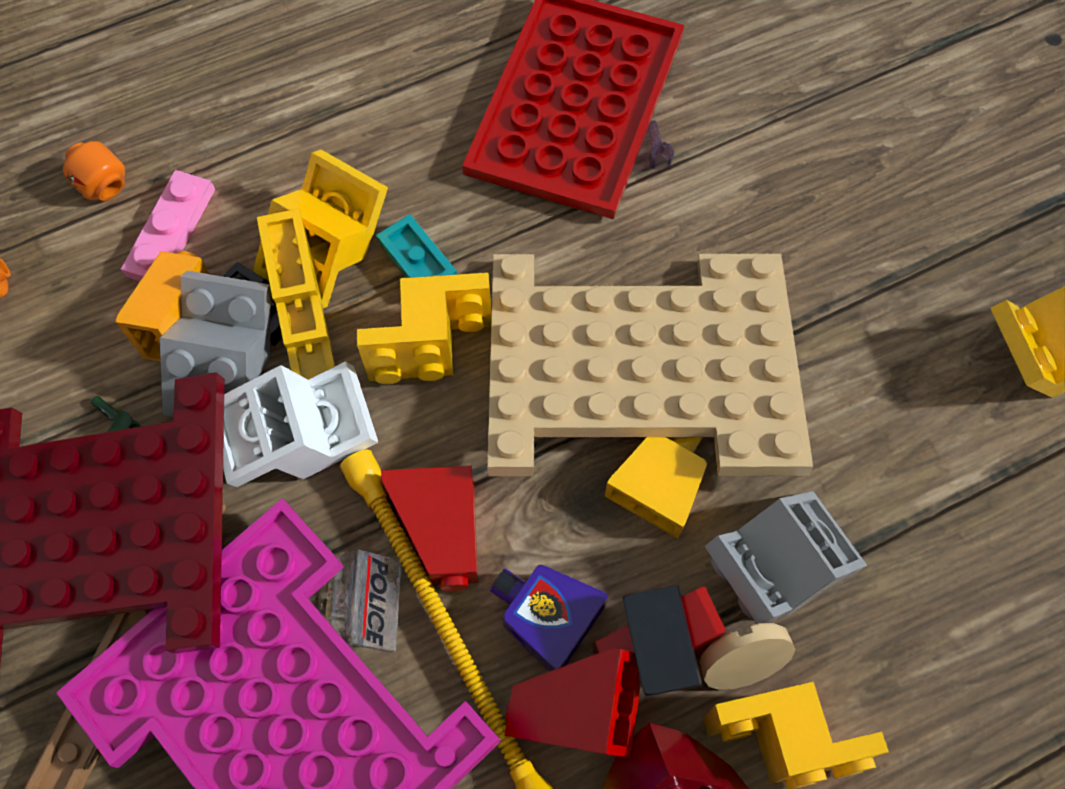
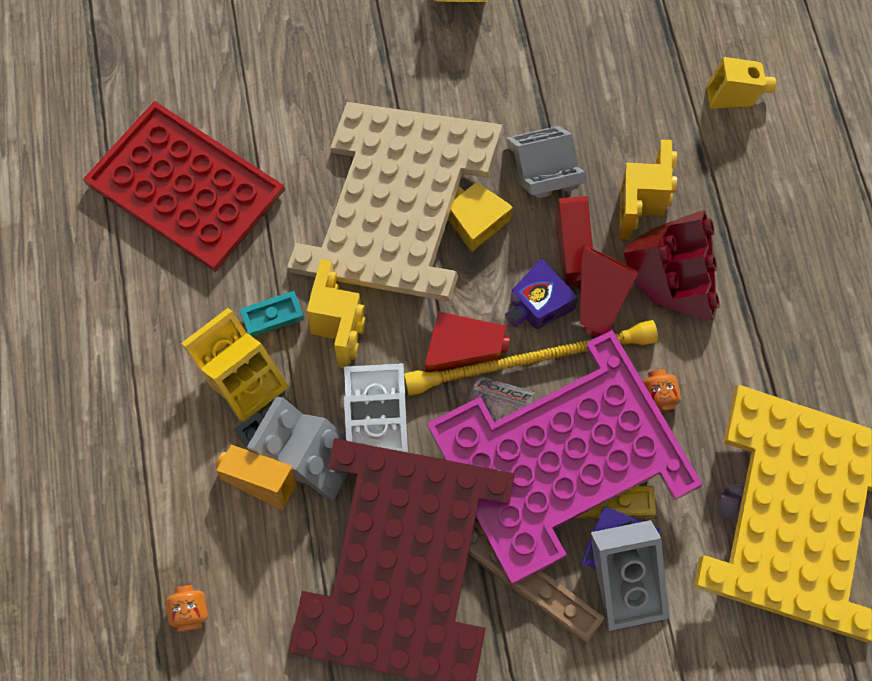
camera: 75 degrees left, 0 degrees up
orange head [62,141,125,201] -> none
dark green hand [91,396,141,432] -> none
bright pink plate [121,170,215,281] -> none
yellow slope [257,208,336,380] -> none
black slope [623,585,702,696] -> none
clear purple hand [648,120,674,169] -> none
tan tile [699,623,796,690] -> none

